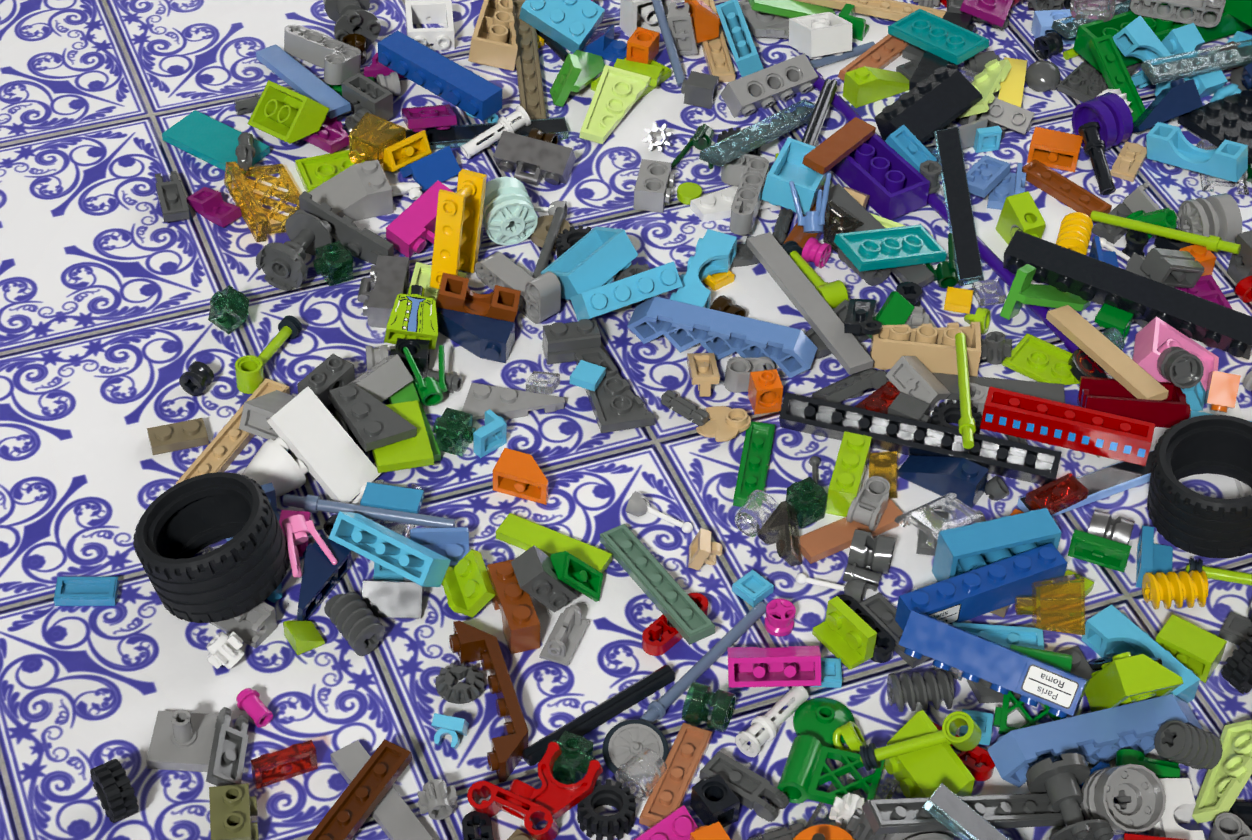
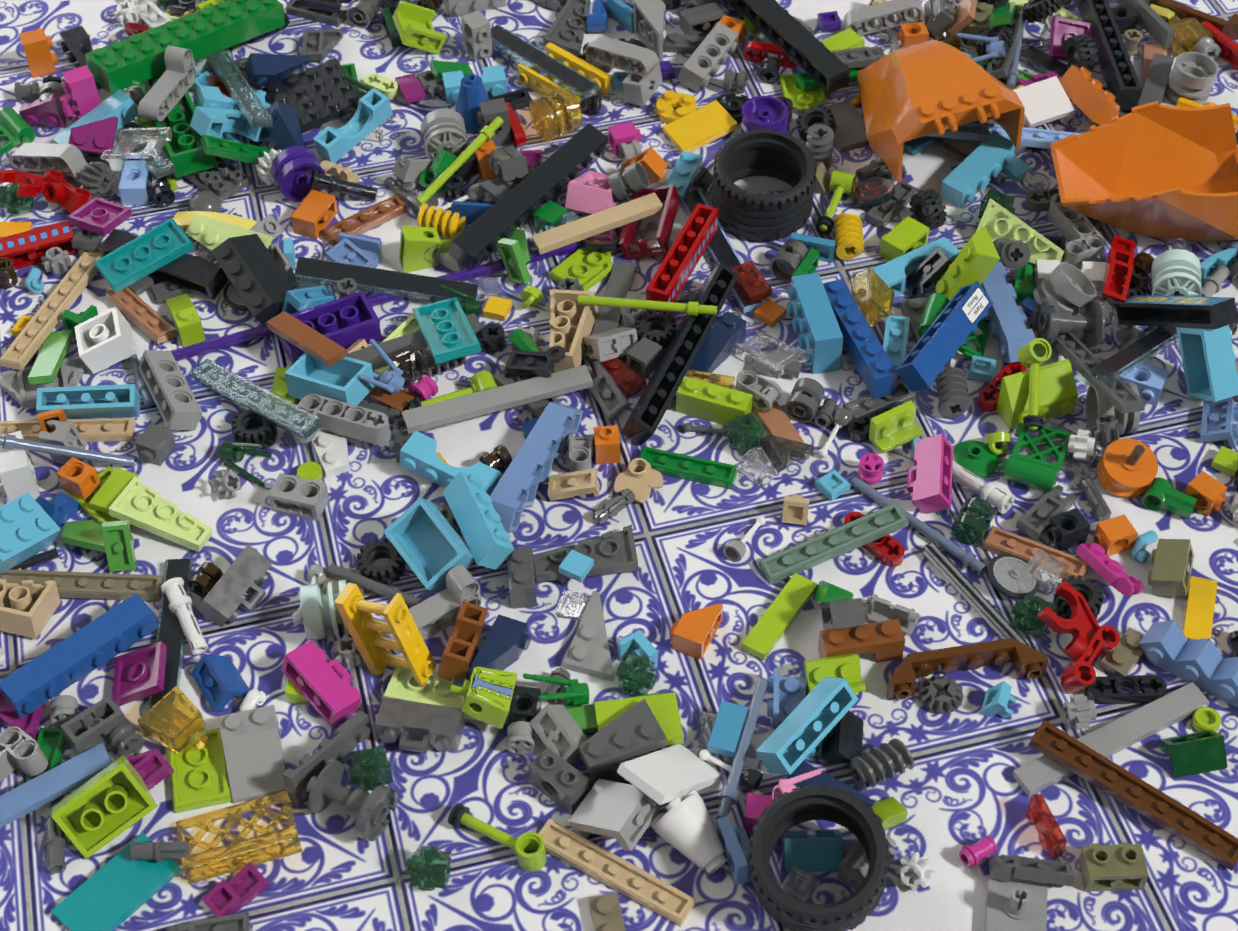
camera: 80 degrees left, 5 degrees up
black wheel [179,361,214,396] -> none
yellow slope [383,130,432,172] -> none
black axle [801,78,837,146] -> none

